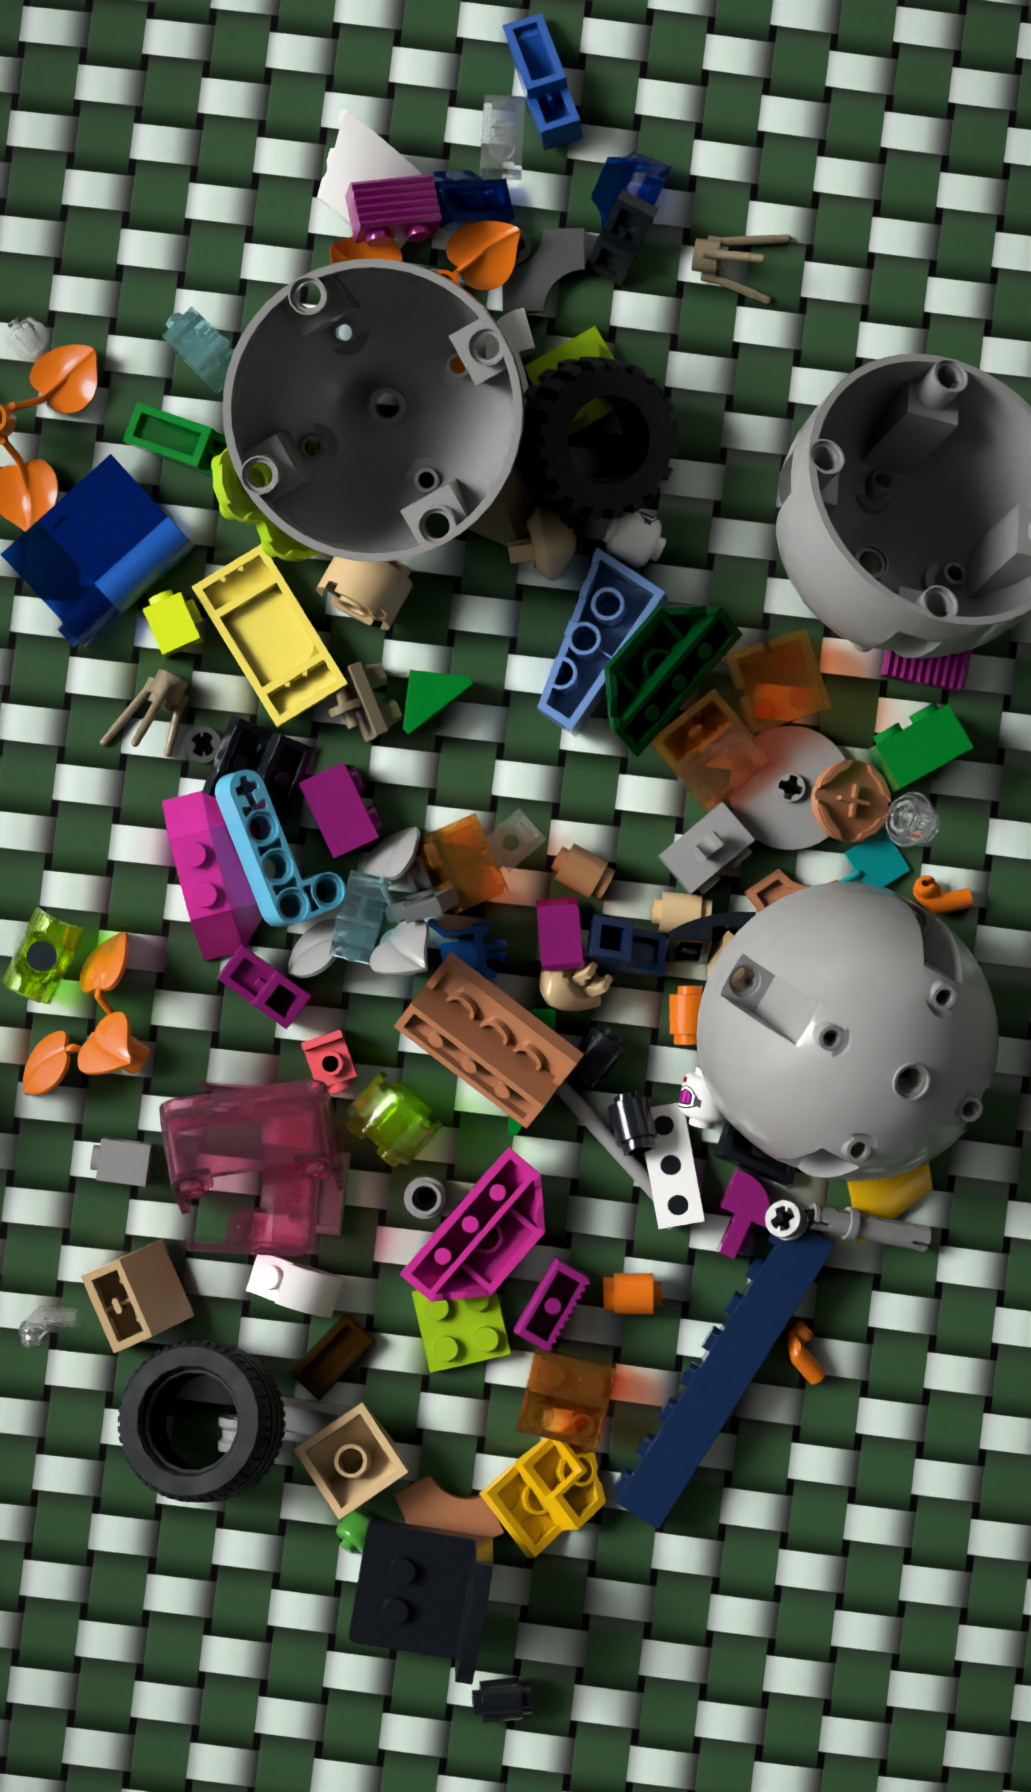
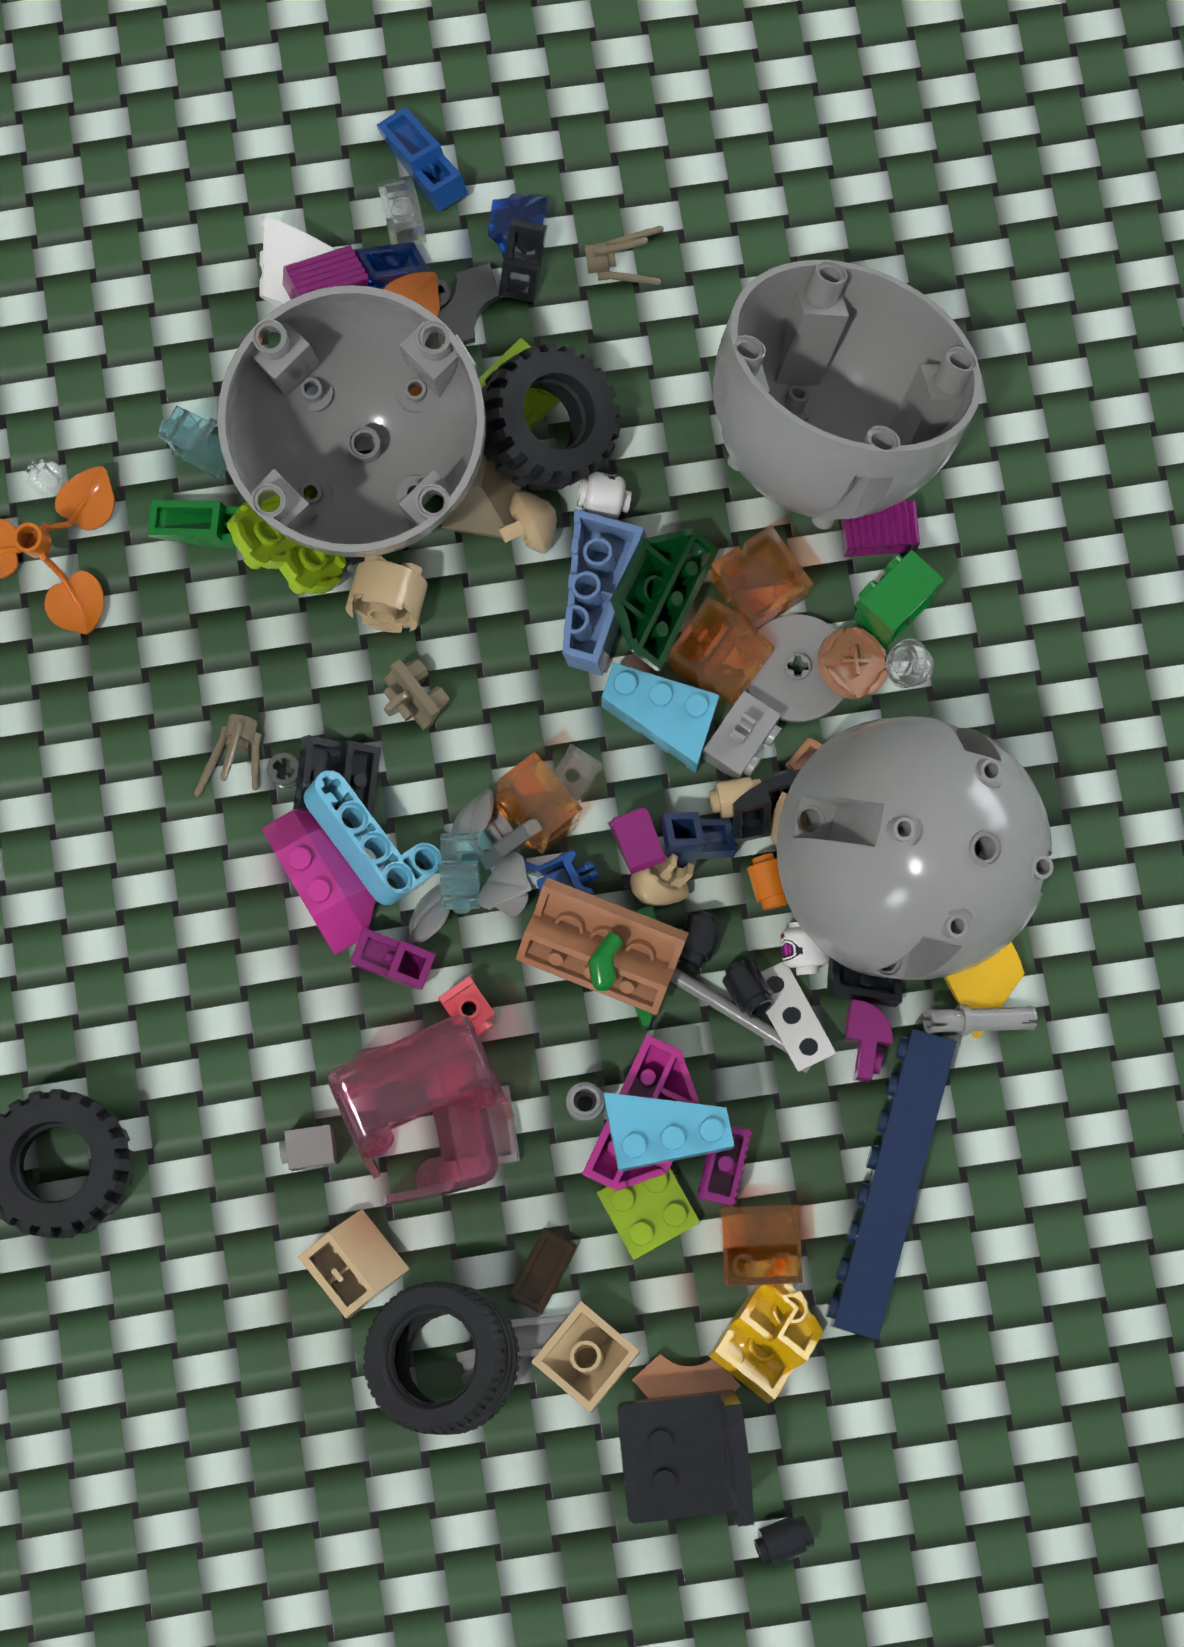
camera: 15 degrees left, 10 degrees down
clear blue door [0,454,196,647] -> none
clear neon green piece [1,906,86,1005] -> none
clear arm [18,1305,77,1348] -> none
orange plant [23,931,150,1096] -> none
neon yellow brick [142,590,204,658] -> none
light yellow slope [192,544,349,728] -> none
white brick [246,1251,344,1318] -> none
magenta brick [299,762,384,860] -> none
bright green piece [336,1509,375,1554] -> none
clear neon green brick [345,1072,443,1168] -> none
green slope [403,670,474,737] -> none
medium nougat brick [551,843,615,900] -> none
orange brick [603,1273,662,1315] -> none
light grey bush [765,1200,808,1241] -> none
orange arm [784,1321,826,1385] -> none
teal piece [838,828,911,887] -> none
orange arm [913,875,973,915] -> none
none -> green arm [588,932,623,991]
none -> medium azure wedge [602,662,719,774]
none -> medium azure wedge [603,1092,734,1172]

